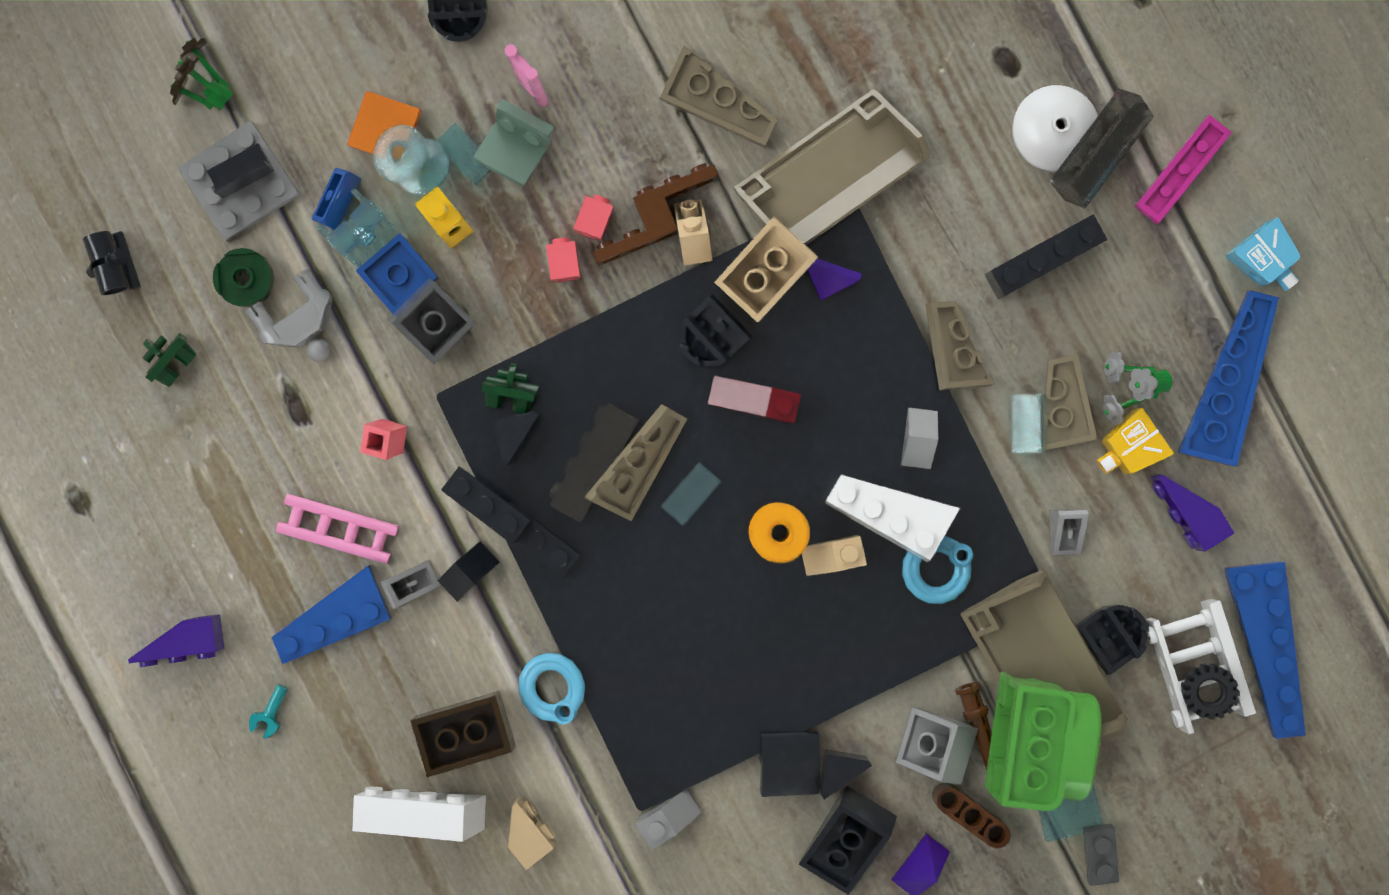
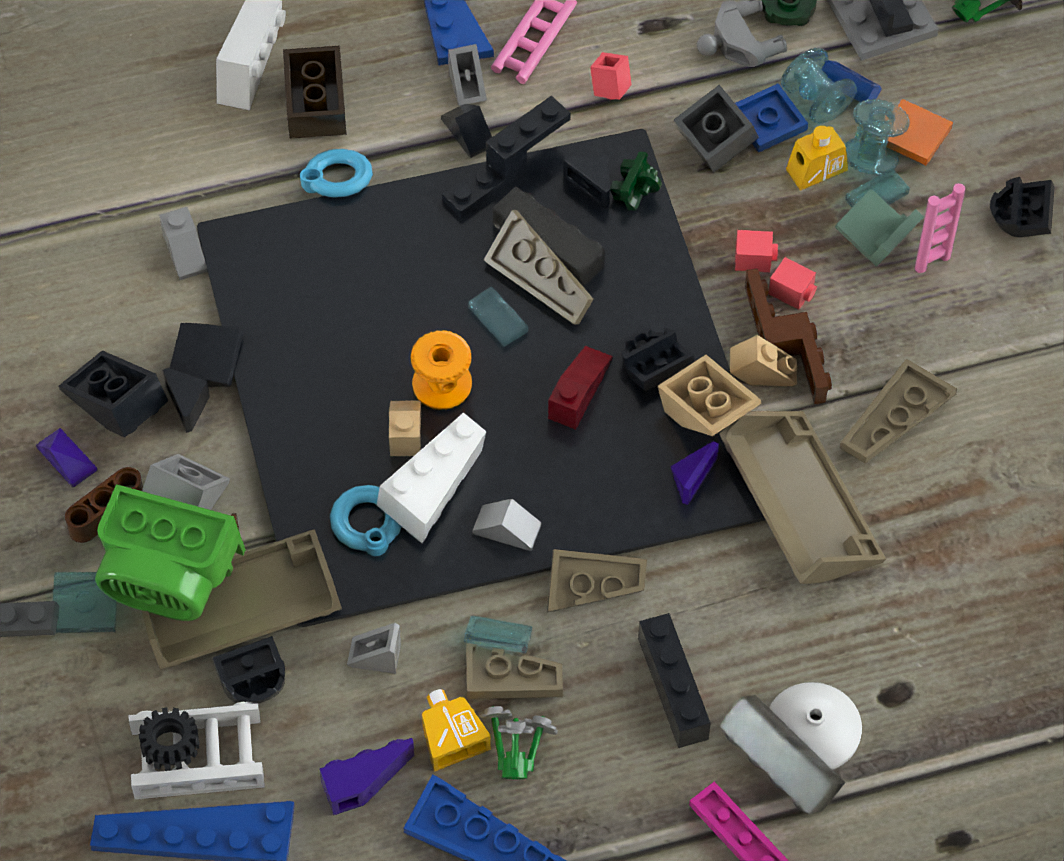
camera: 100 degrees right, 30 degrees down
tan slope [508,797,556,870] -> none

